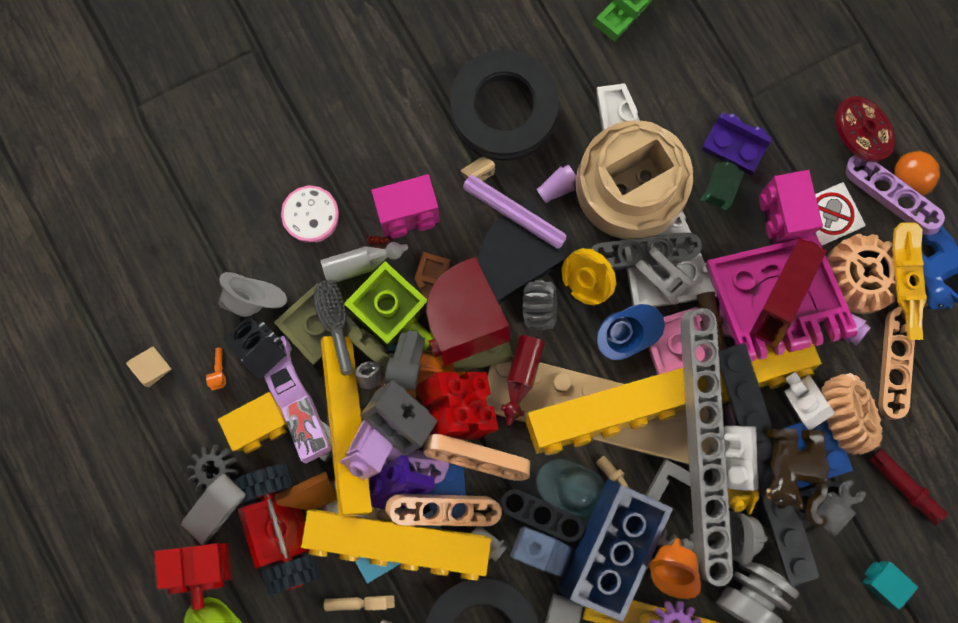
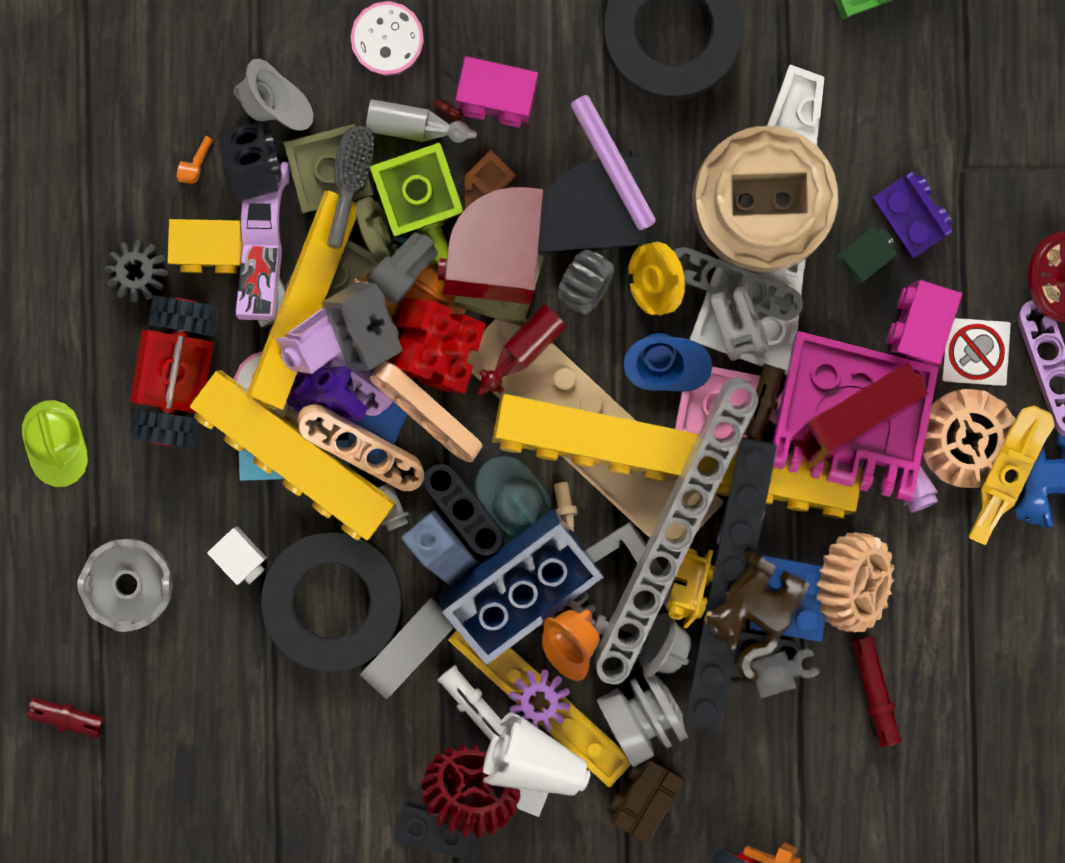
camera: 30 degrees right, 10 degrees up
tan slope [126,346,172,388] -> none
red brick [154,543,232,610] -> none
light grey beam [180,473,246,545] -> none
dark orange tile [275,472,337,510] -> none
tan piece [324,595,395,611] -> none
light grey axle [355,361,384,389] -> none
tan slope [461,157,495,181] -> none
lavender cone [536,165,576,203] -> none
white plate [723,426,758,491] -> none
white plate [784,372,836,430] -> none
teal brick [862,561,919,610] -> none
light nougat beam [878,306,915,420] -> none

